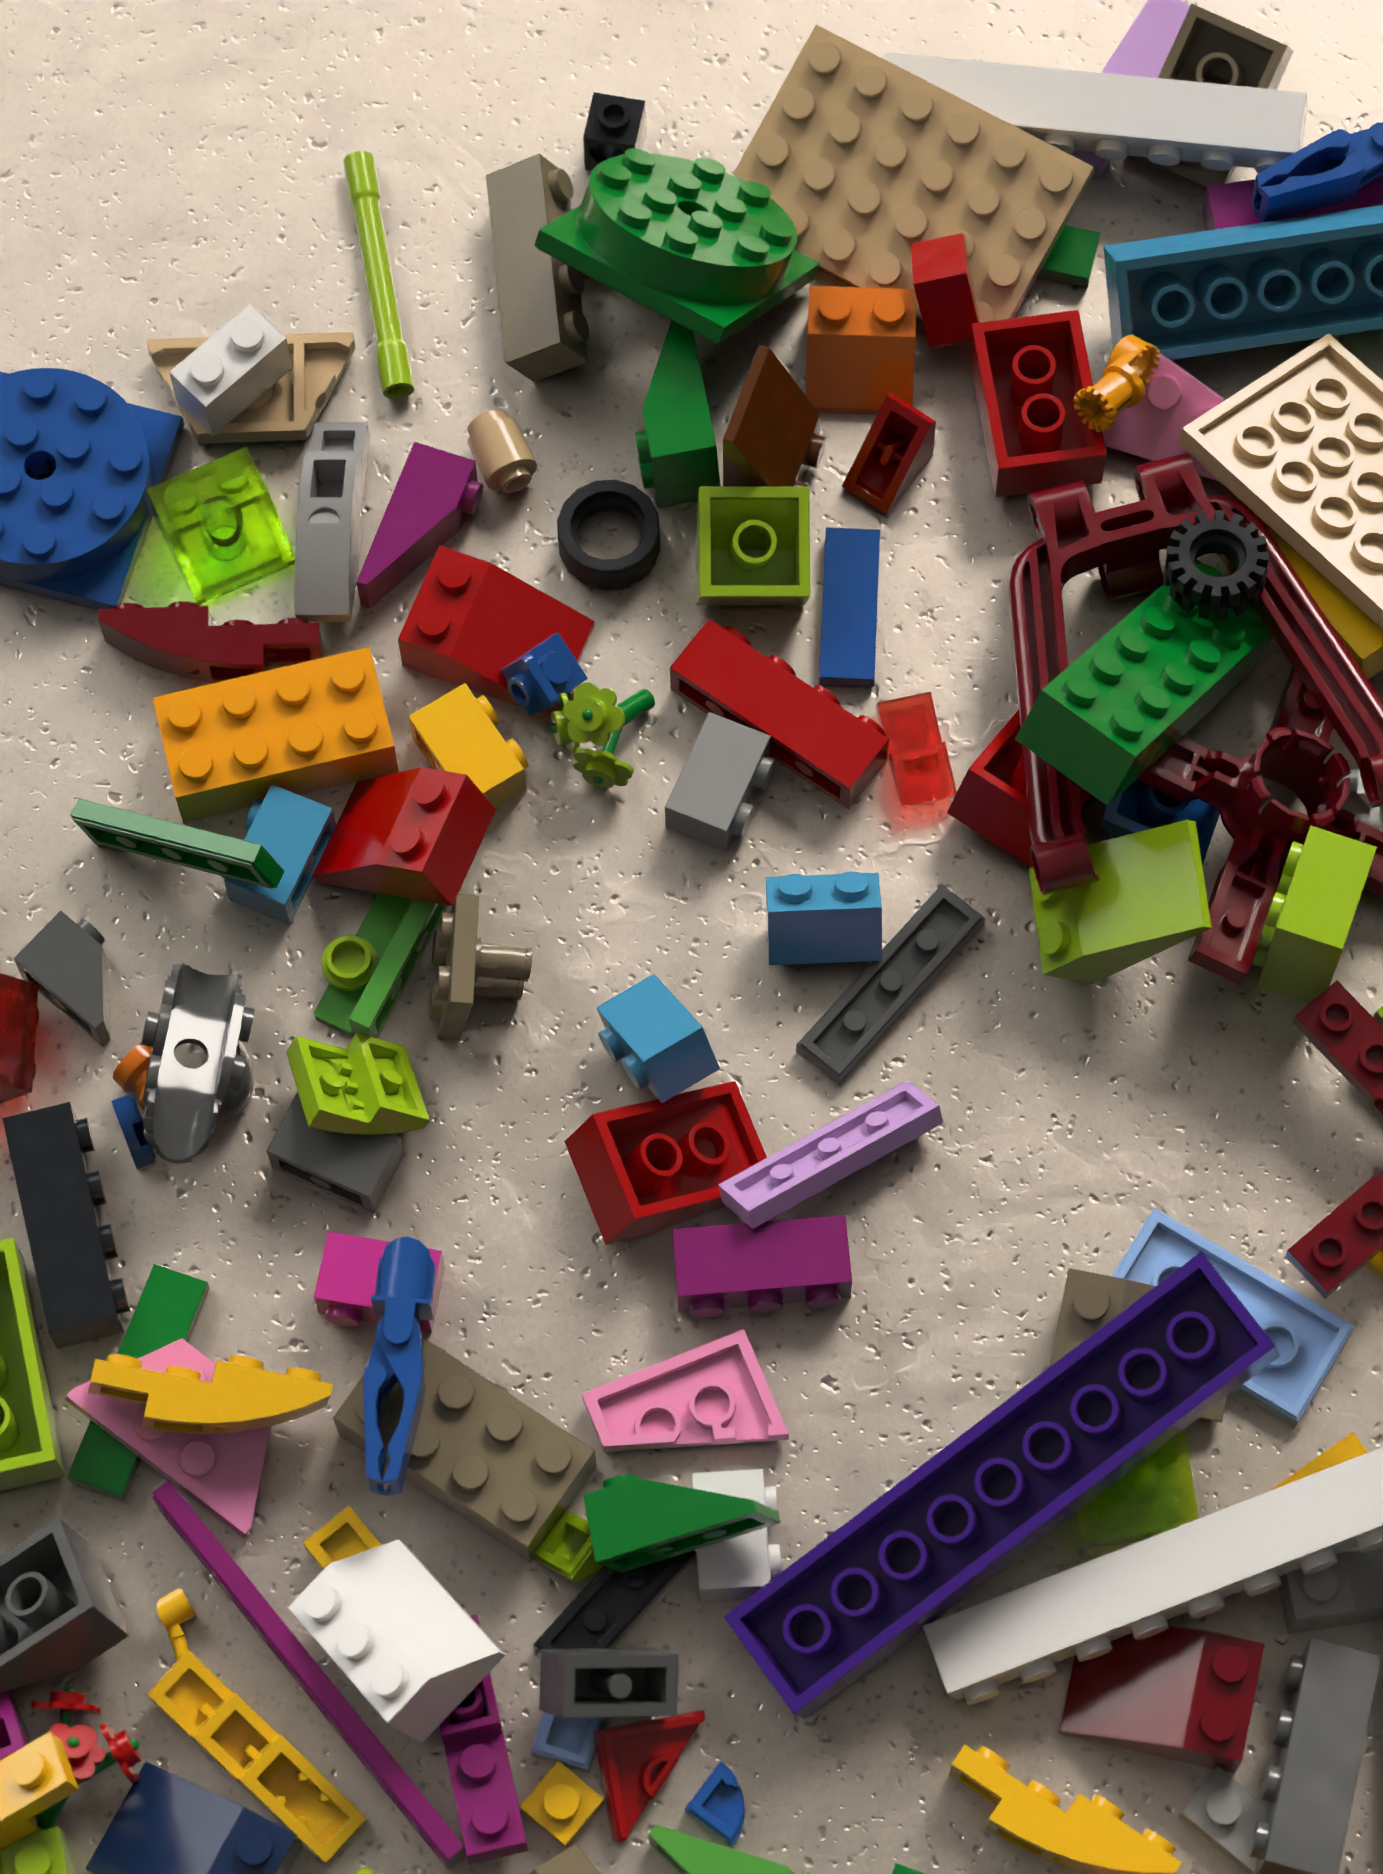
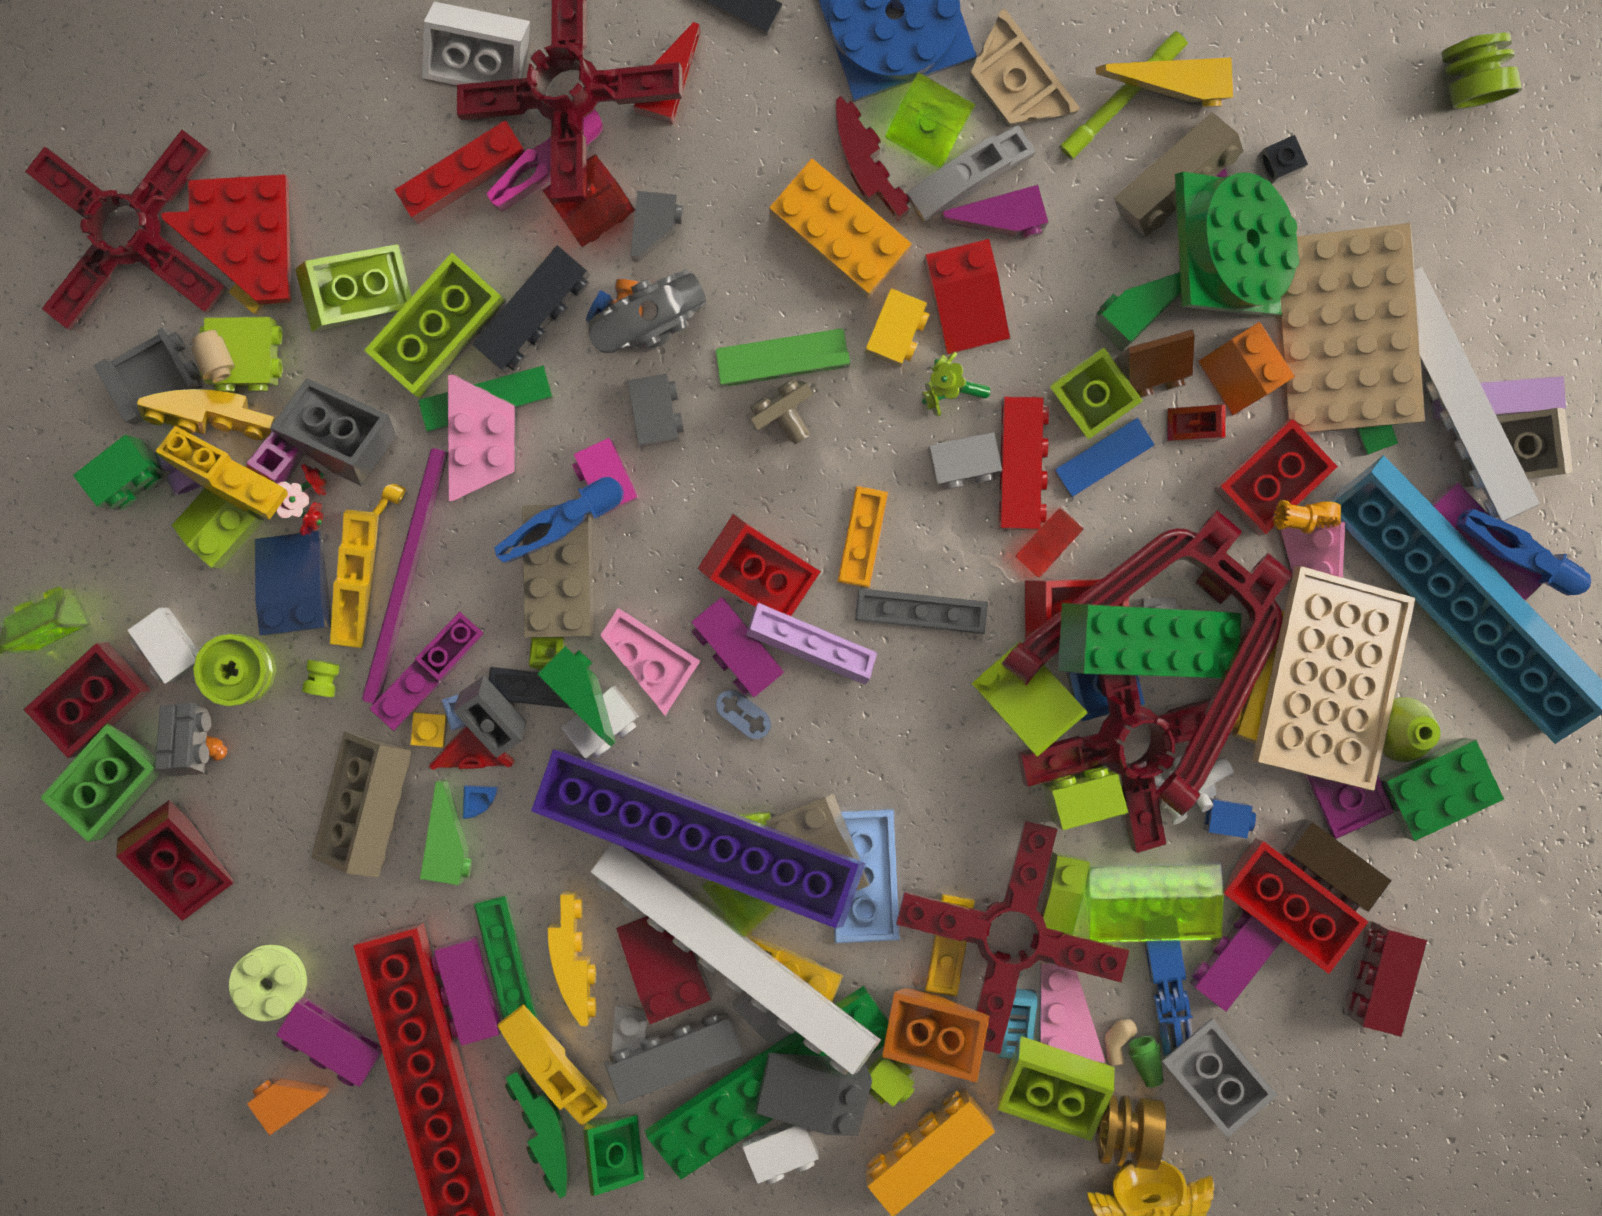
camera: 55 degrees right, 20 degrees up
green tile [70,798,285,889] -> none
yellow slope [88,1354,333,1434] -> none
white brick [169,304,292,436] -> none
dark azure brick [221,784,336,925] -> none
lime slope [286,1033,430,1135] -> none
white slope [288,1539,505,1744] -> none
yellow plate [303,1506,381,1570] -> none
red slope [312,767,496,906] -> none
lime plate [321,935,378,991] -> none
tan brick [467,409,537,493] -> none
blue bracket [501,632,588,716] -> none
black tyre [557,480,660,590] -> none
dark azure brick [596,974,720,1103] -> none
dark azure brick [765,872,882,965] -> none
red slope [911,233,980,350] -> none
black tyre [1164,510,1269,620] -> none
none -> sand blue beam [716,689,771,739]
none -> light orange tile [837,486,888,588]
none -> yellow slope [1095,57,1233,108]

